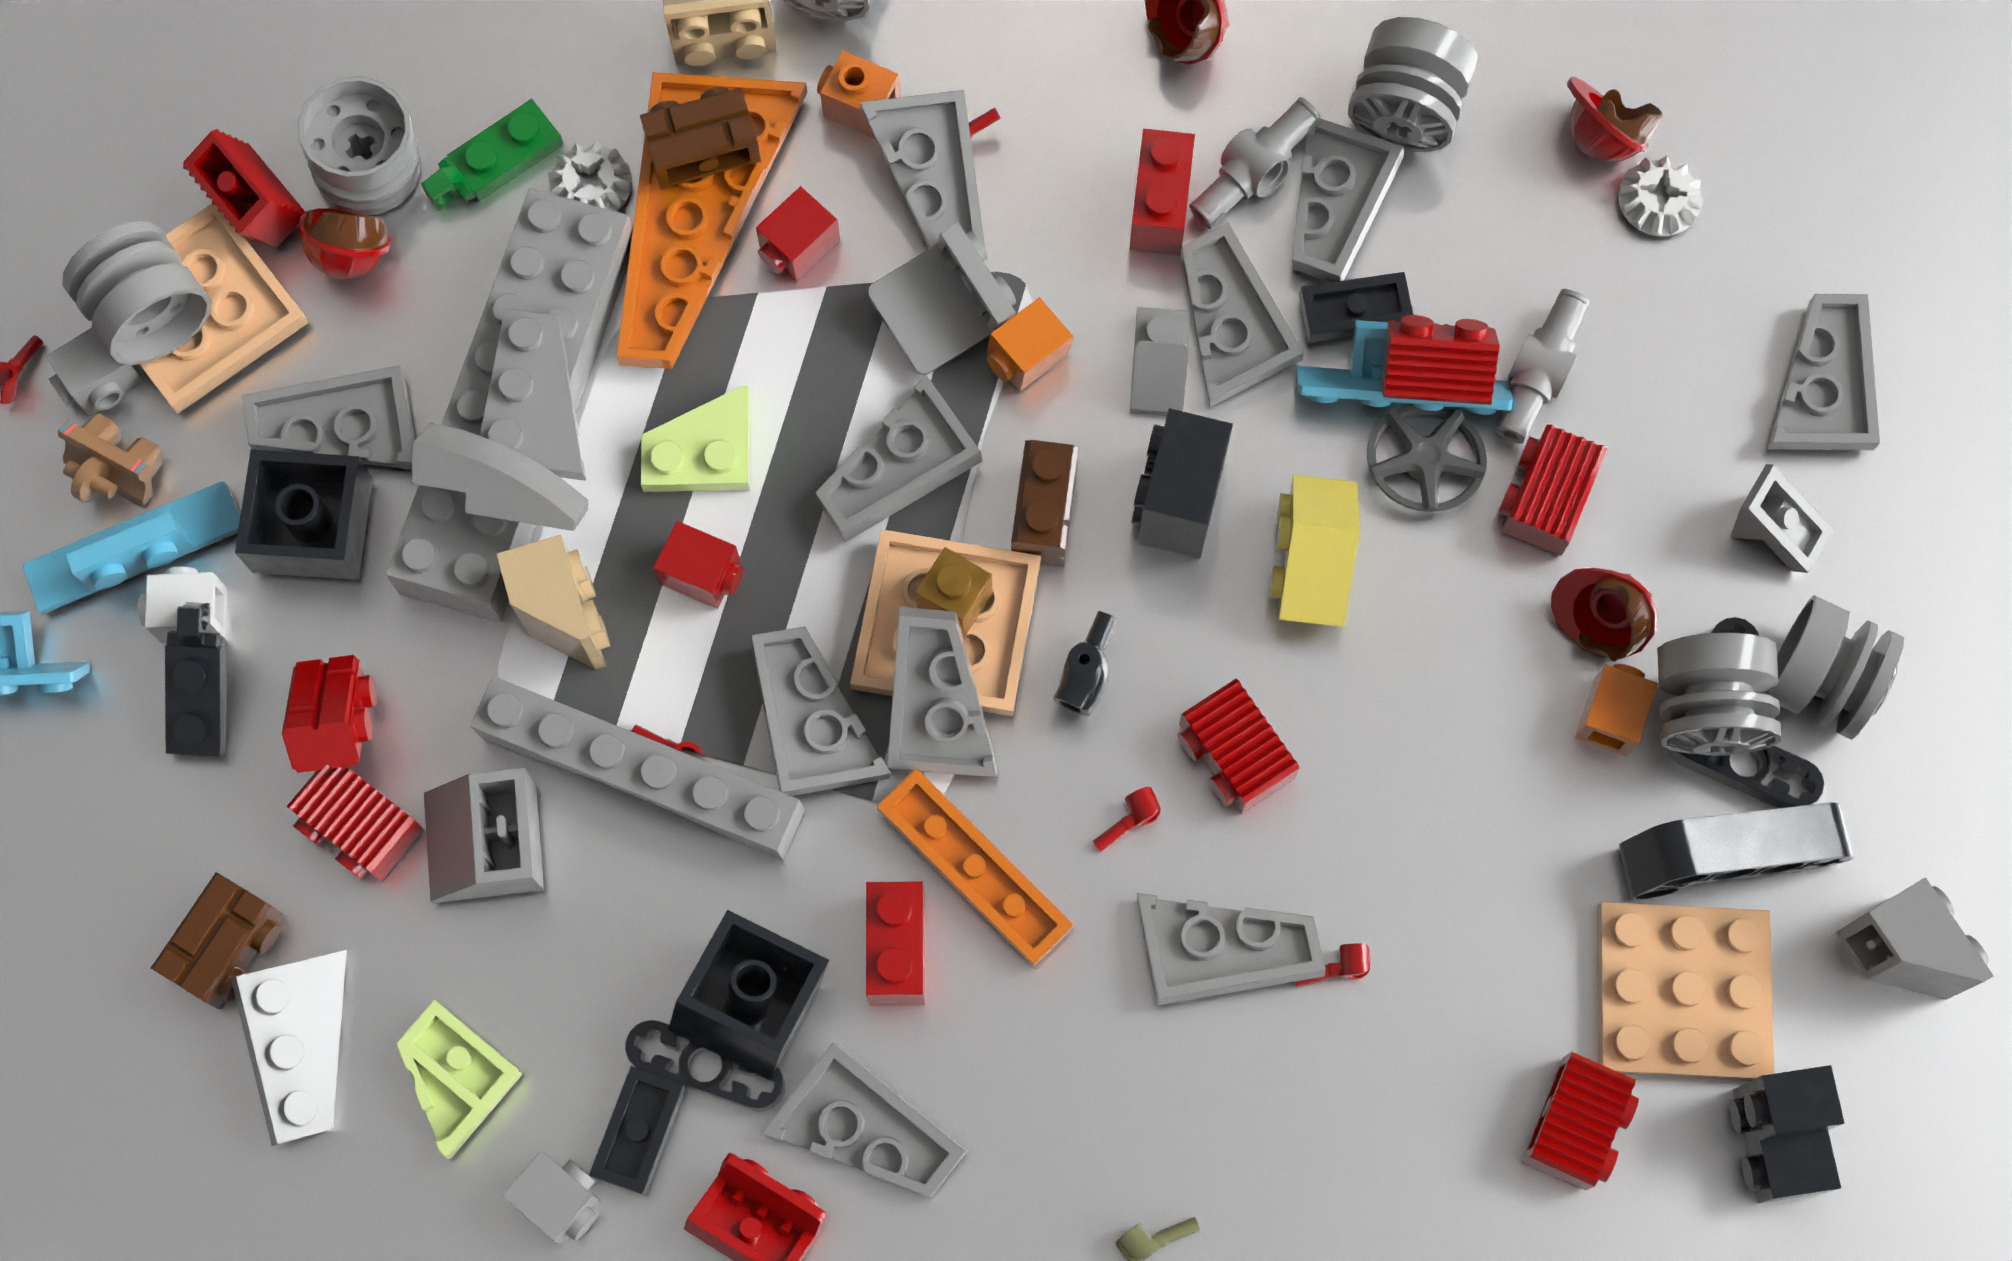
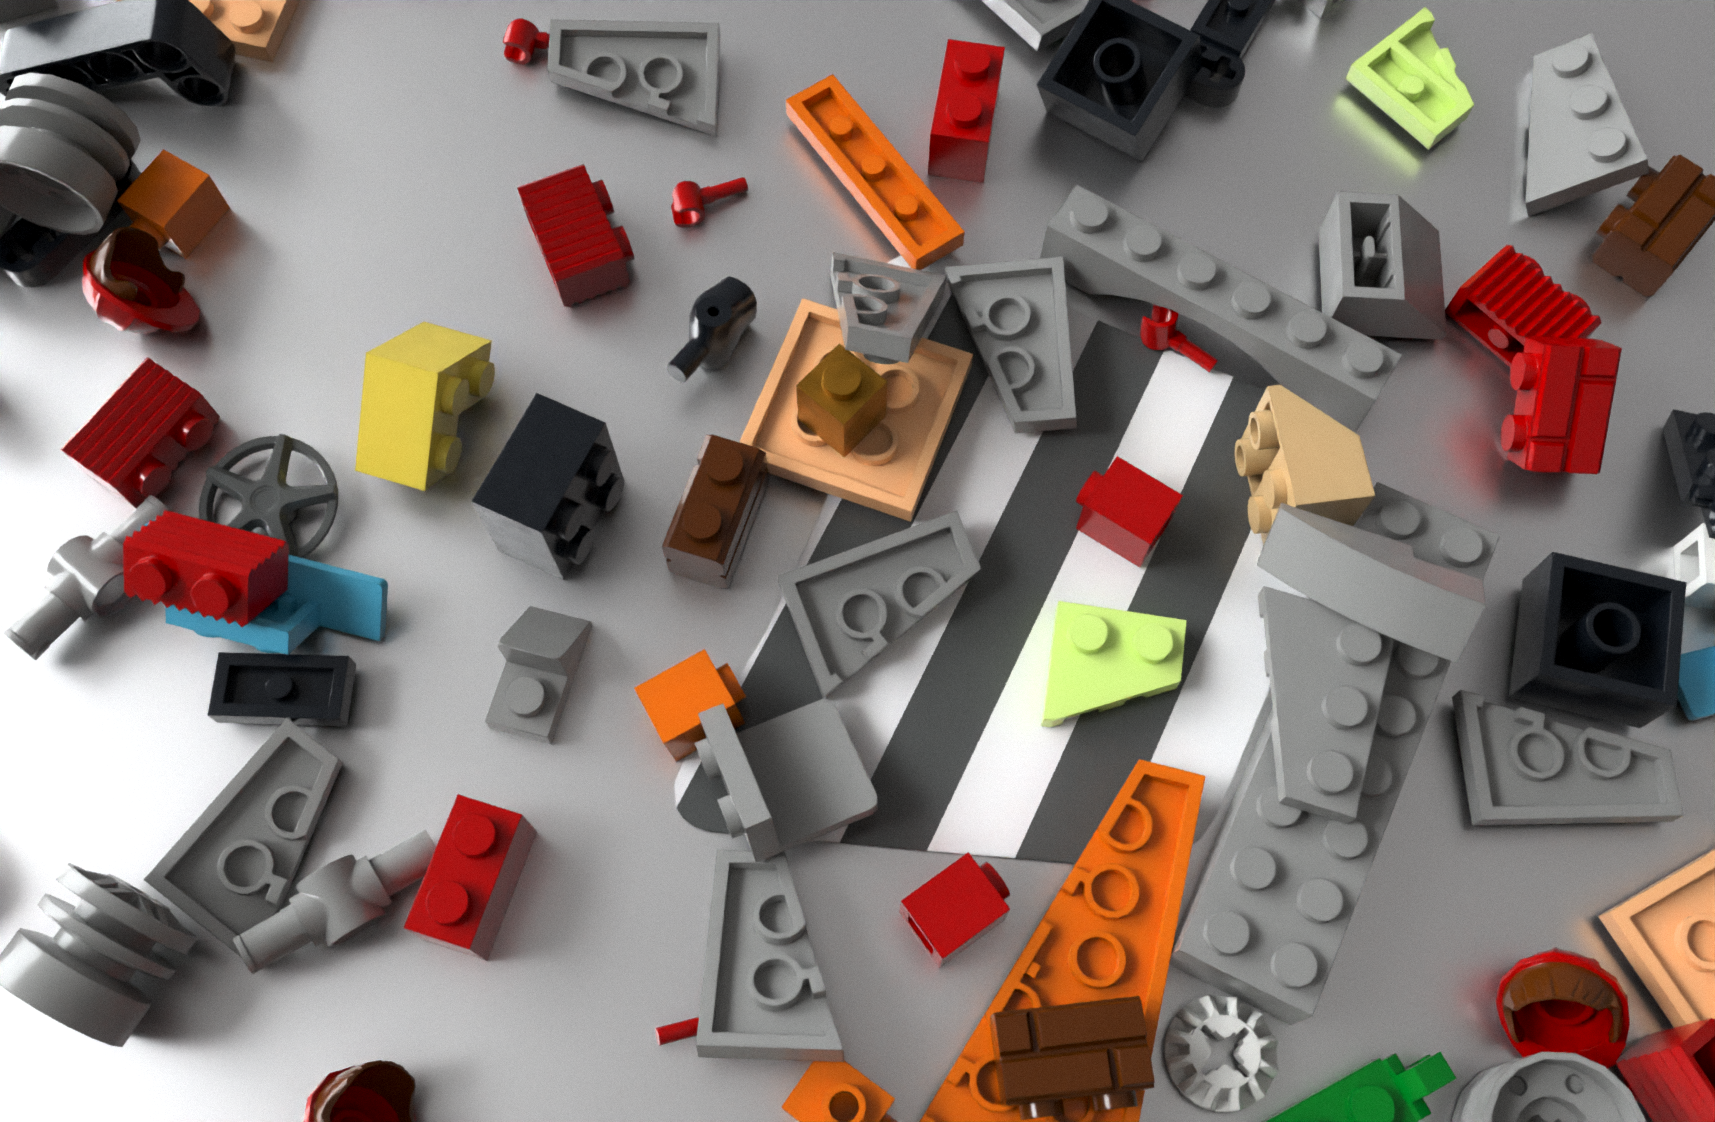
camera: 170 degrees left, 5 degrees down
light grey wing [1182,222,1304,408] -> none

